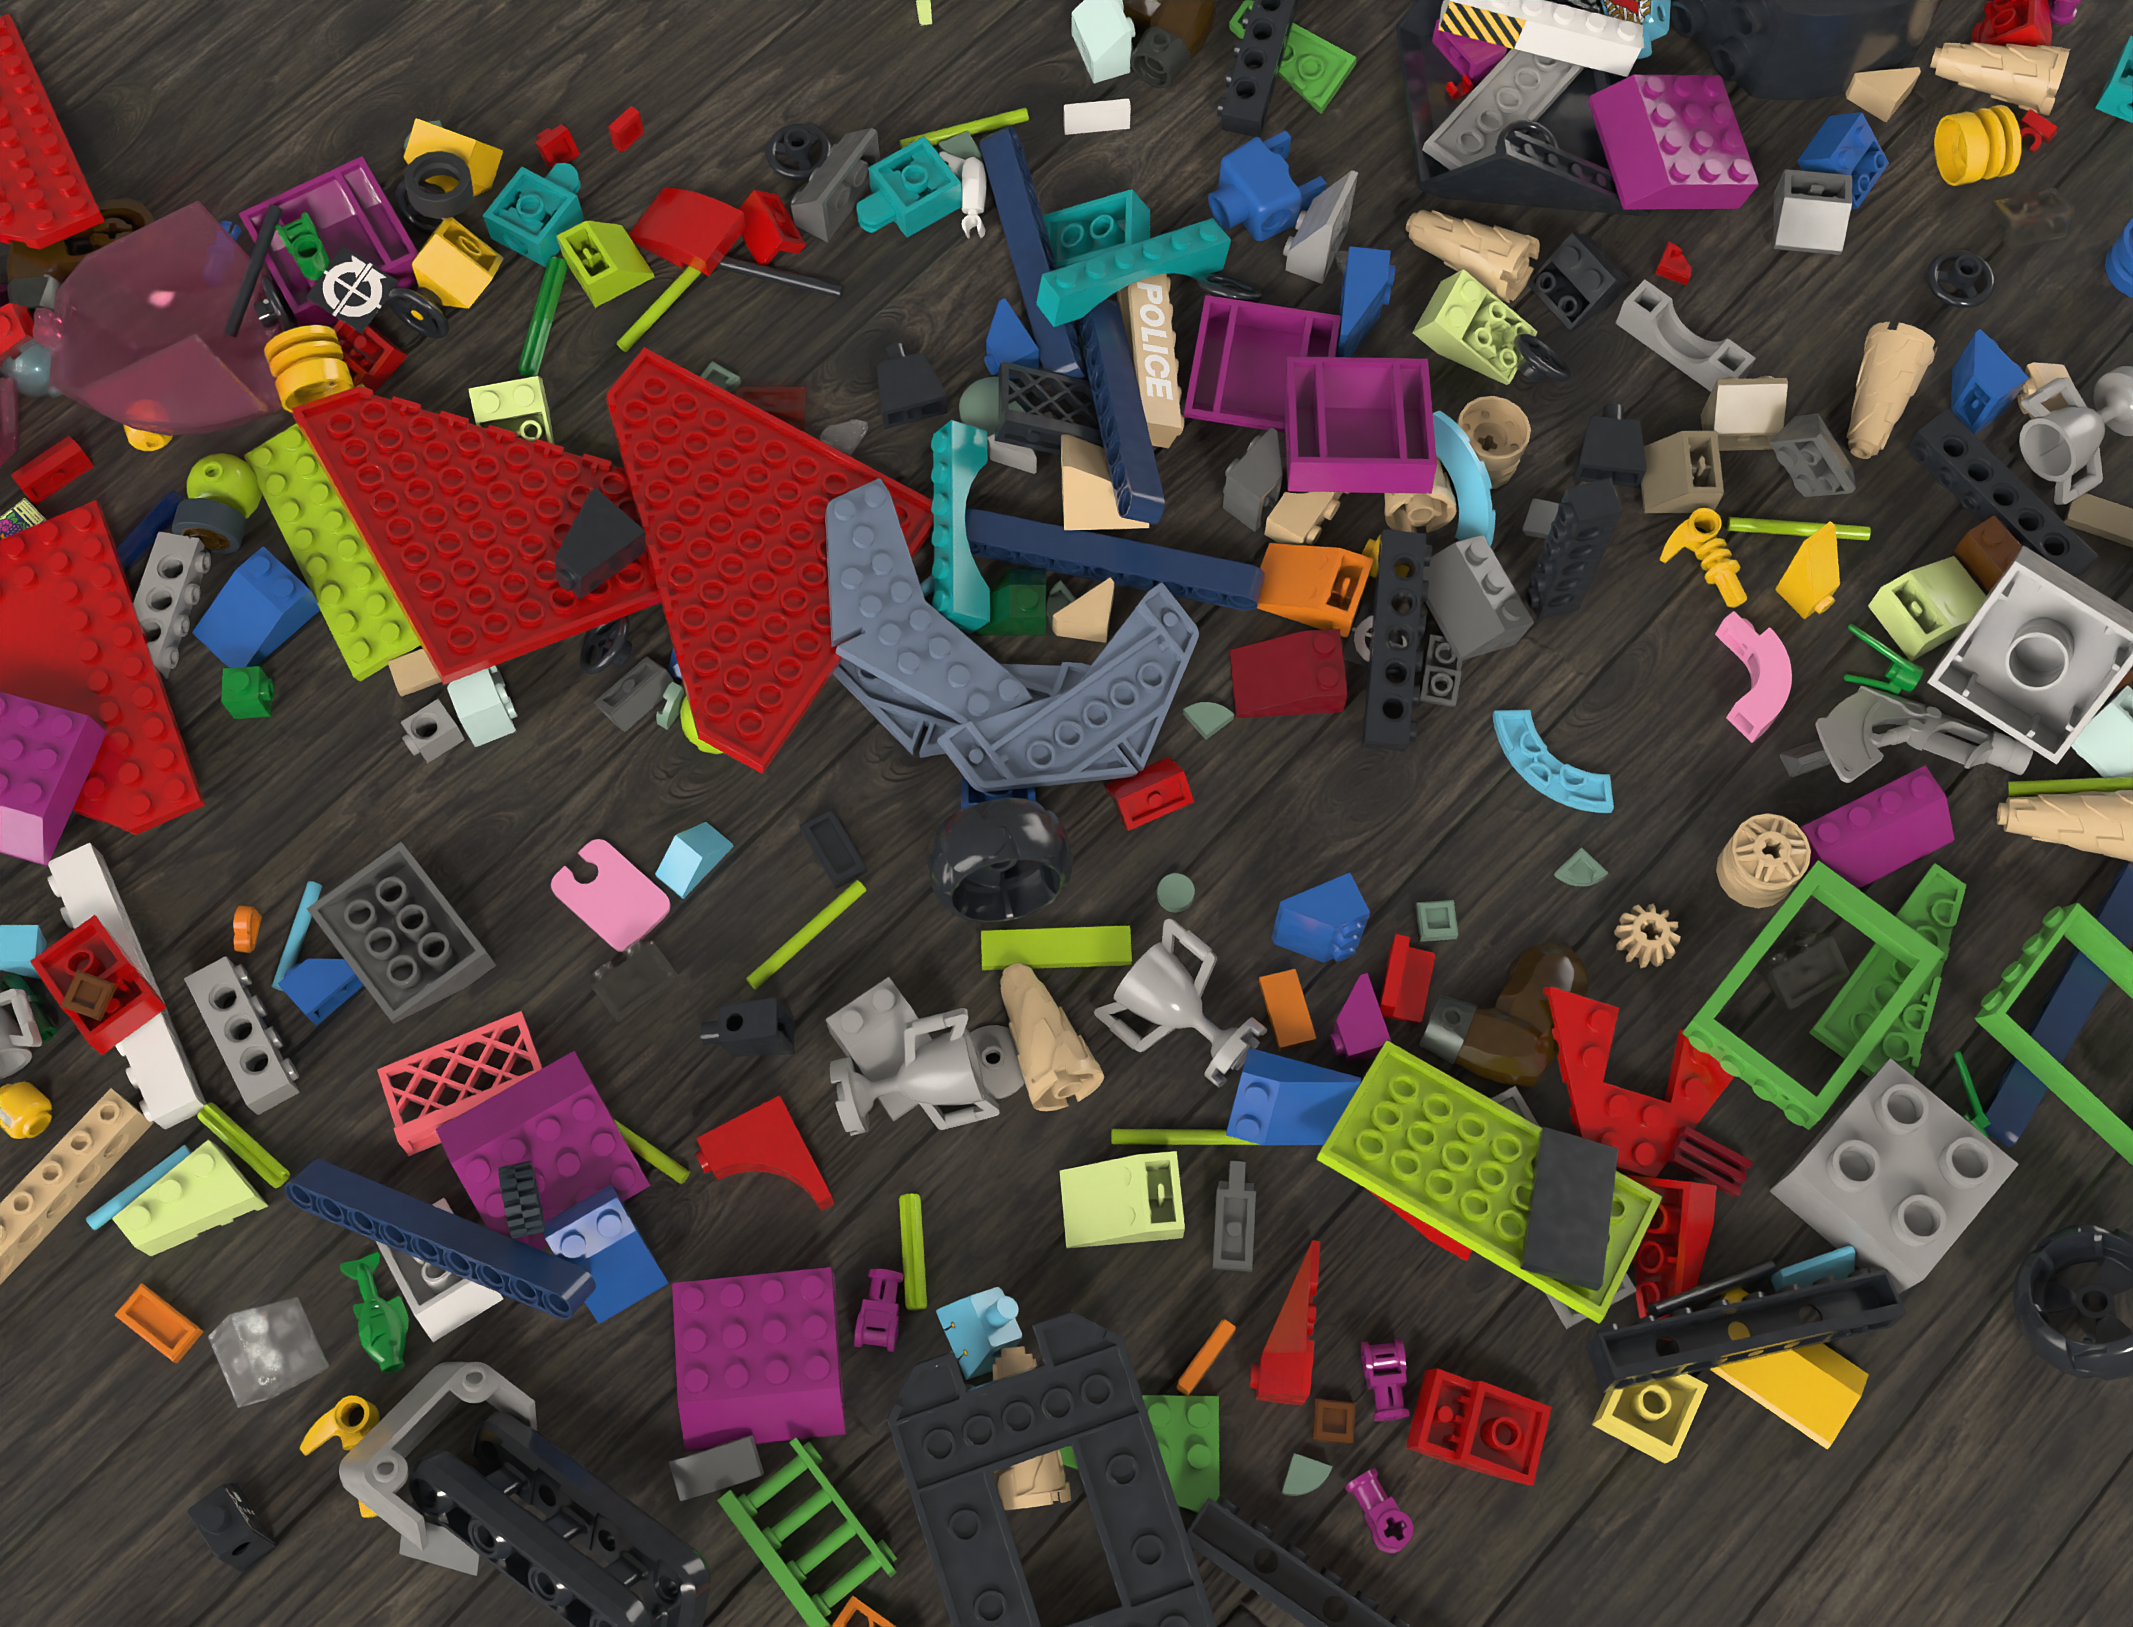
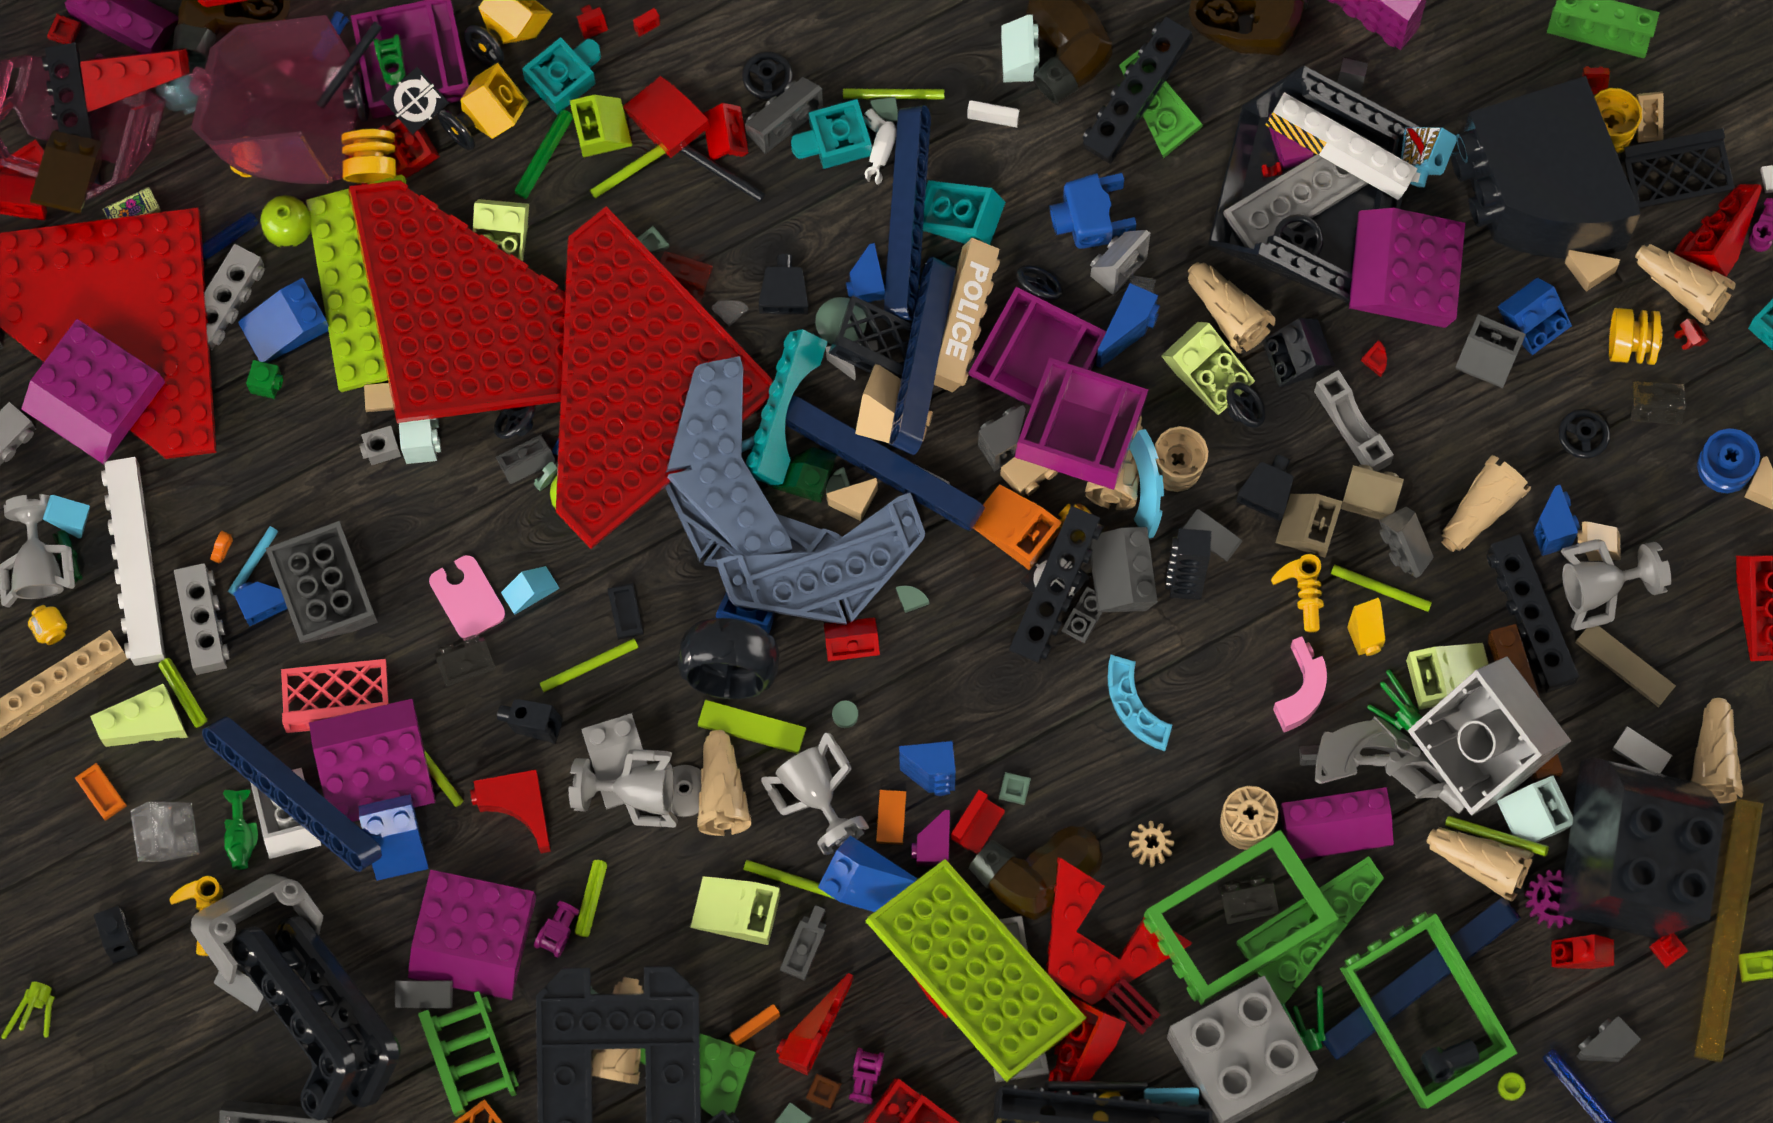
camera: 20 degrees right, 5 degrees up
red panel [11,436,94,506] -> none
red slope [30,915,167,1055] -> none
reddish brown tile [61,970,118,1021] -> none
medium azure bar [86,1145,192,1231] -> none
black wheel [172,498,246,554] -> none
black tyre [404,151,474,219] -> none
black bush [498,1160,545,1239] -> none
black slope [555,488,646,599] -> none
medium azure torso [936,1287,1022,1380] -> none
teal arch [1036,218,1231,327] -> none
dark red slope [1230,629,1347,718] -> none
black tile [1520,1127,1618,1291] -> none
sand green tile [1554,847,1608,886] -> none

